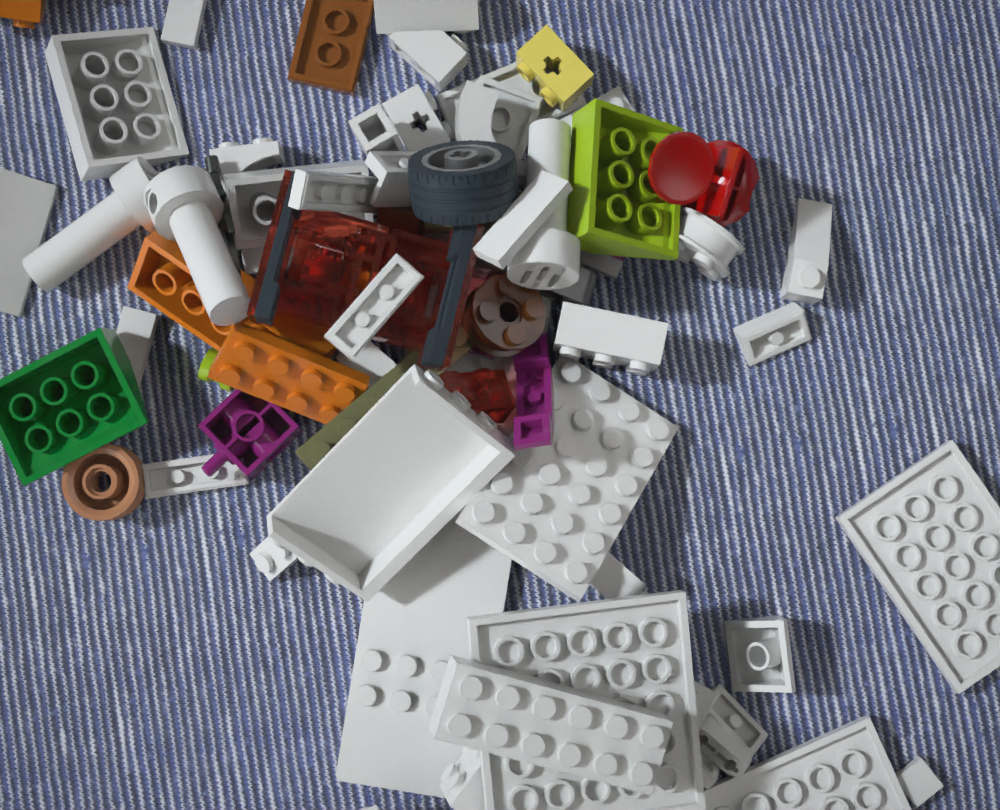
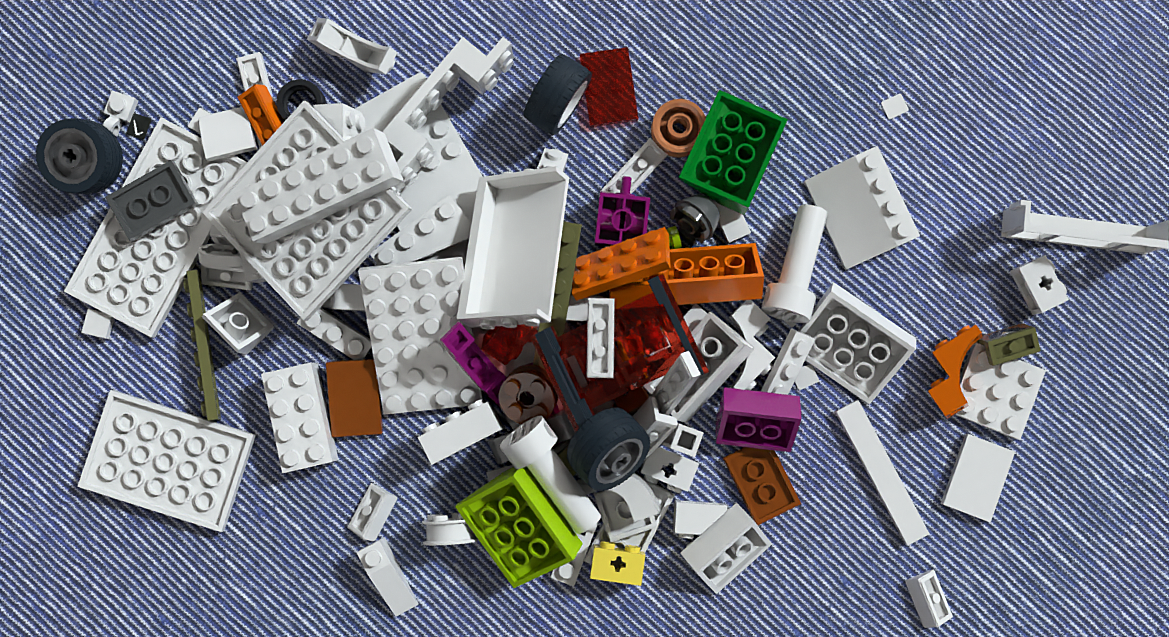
camera: 135 degrees right, 0 degrees up
white piece [143,165,252,326] -> none
pearl dark grey piece [202,155,241,277] -> none
white tile [473,170,573,269] -> none
red piece [648,131,760,227] -> none
none -> olive plate [183,270,221,421]
none -> white brick [261,362,339,473]
none -> white plate [297,307,372,360]
none -> dark orange tile [326,359,383,437]
none -> white wing [370,194,472,266]
none -> white bracket [382,37,514,197]
none -> black wheel [523,54,592,135]
none -> clear red plate [580,47,639,128]
none -> dark grey cone [670,194,720,244]
none -> magenta brick [716,387,802,452]
none -> white plate [761,328,815,395]
none -> white sticker [795,364,819,390]

